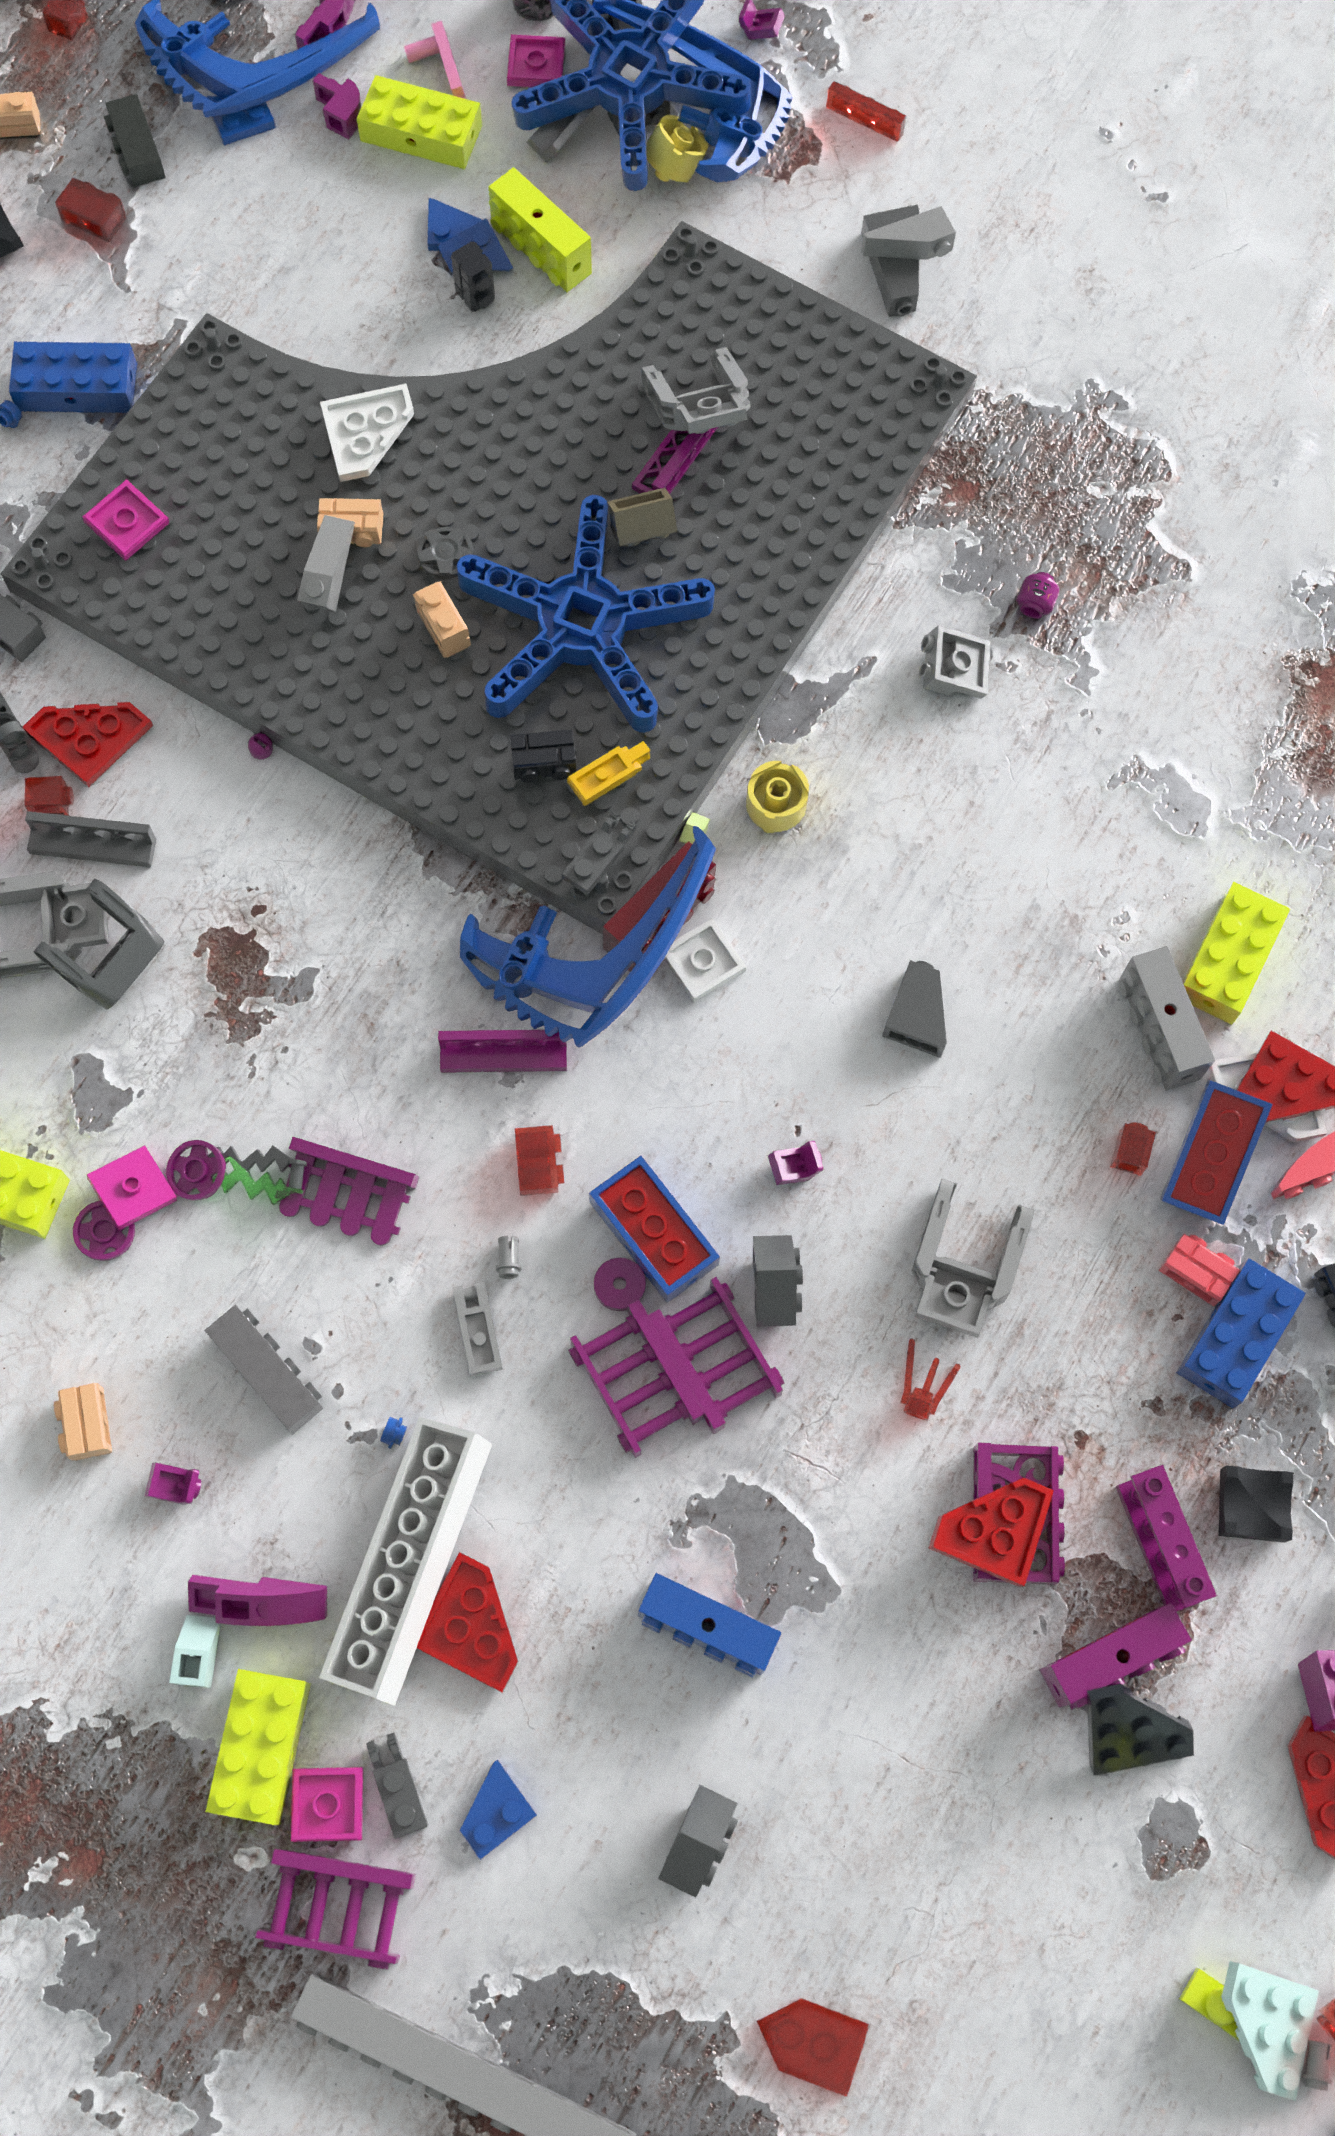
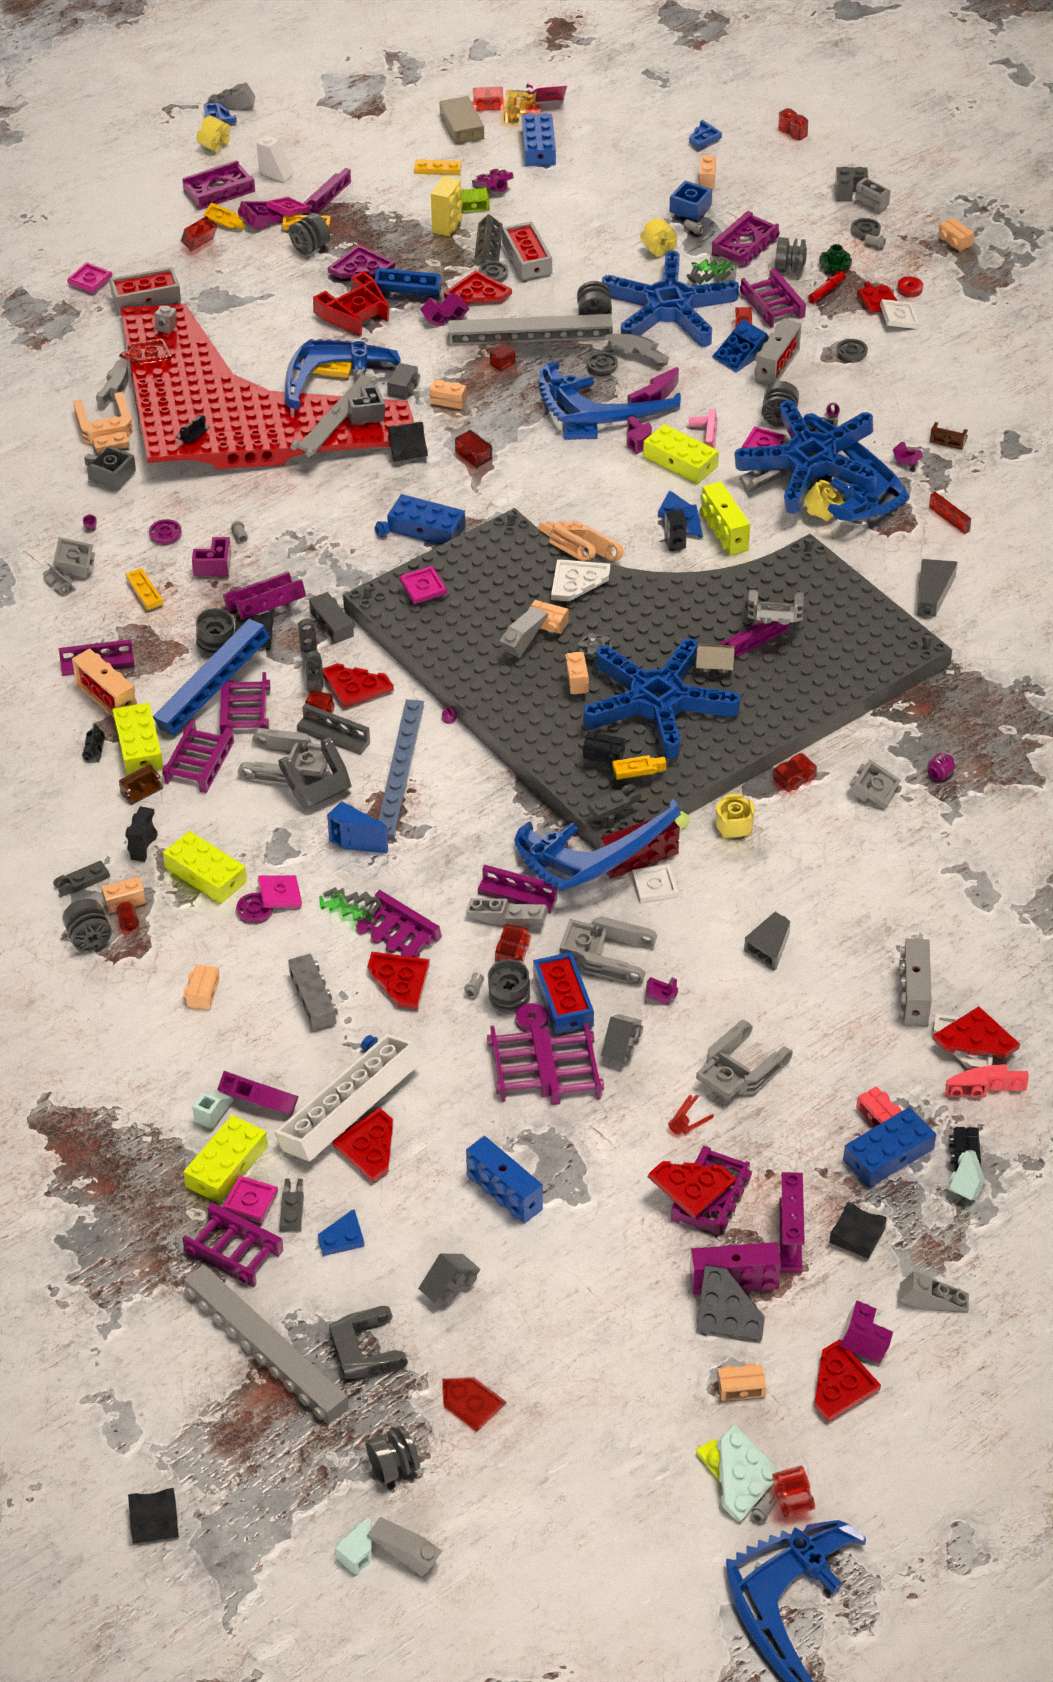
camera: 25 degrees right, 25 degrees down
pearl dark grey brick [103,94,166,187] -> none
magenta bracket [144,1462,201,1505] -> none
magenta wheel [166,1140,226,1201] -> none
light grey plate [453,1281,503,1376] -> none
light grey slope [861,206,956,260] -> none
clear red brick [1110,1122,1156,1176] -> none
red brick [1160,1080,1273,1225] -> none
neon yellow brick [1183,882,1290,1025] -> none
none -> blue slope [327,801,388,853]
none -> dark grey connector [329,1306,408,1379]
none -> red plate [367,952,430,1009]
none -> sand blue plate [378,699,424,840]
none -> light grey slope [466,898,548,929]
none -> dark grey wheel [488,959,531,1013]
none -> light nougat plate [537,520,624,561]
none -> light grey plate [559,916,657,985]
none -> light nougat brick [717,1363,766,1401]
none -> clear red brick [773,753,817,792]

